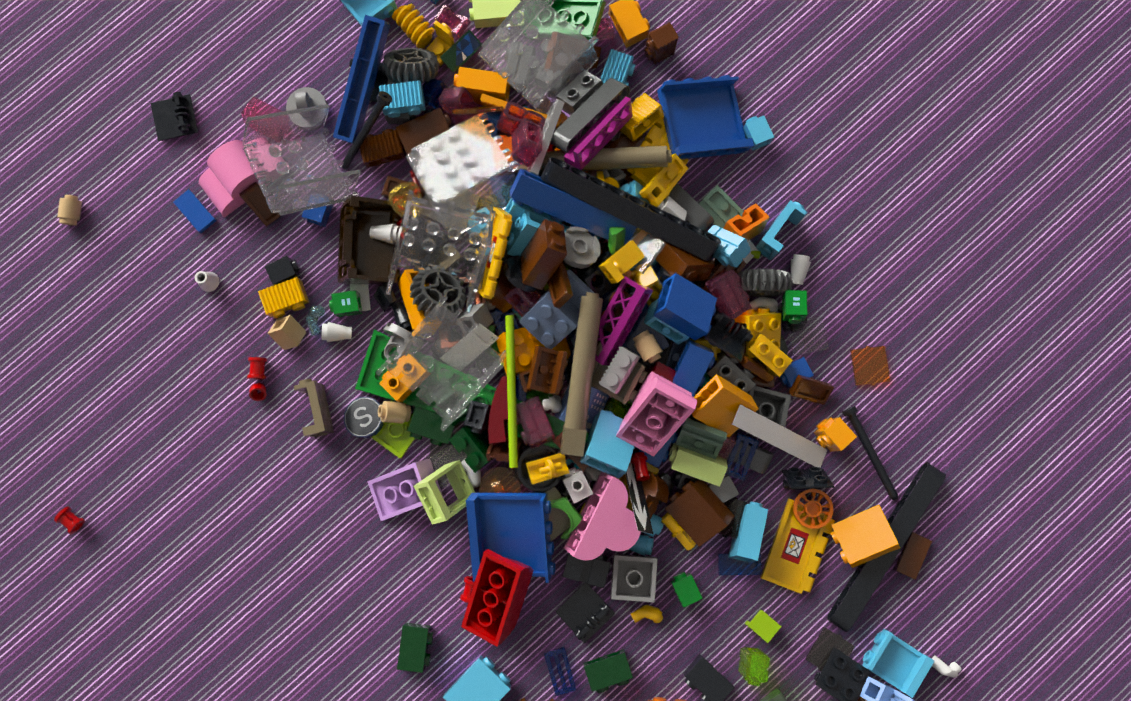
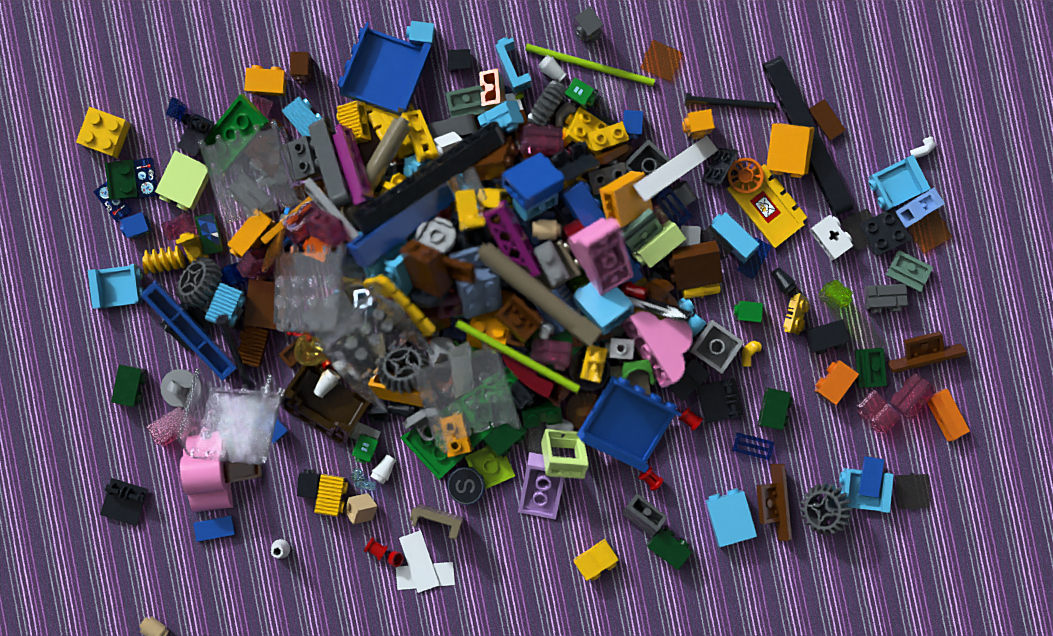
camera: 60 degrees left, 5 degrees up
tan brick [378,401,411,424] -> none
red windscreen [461,549,534,647] -> none
bright green slope [608,227,626,255] -> none
lime panel [745,610,781,643] -> none
reddish brown tile [789,374,834,405] -> none
none -> dark green brick [111,365,147,407]
none -> white sticker [396,562,455,590]
none -> white sticker [399,530,439,593]
none -> black panel [447,49,471,73]
none -> lime piece [525,44,655,86]
none -> dark grey brick [573,6,604,44]
none -> yellow brick [573,539,619,581]
none -> dark grey brick [622,493,668,537]
none -> red bush [678,406,703,432]
none -> black cone [770,267,798,296]
none -> yellow hinge [783,293,810,335]
none -> white brick [809,215,853,260]

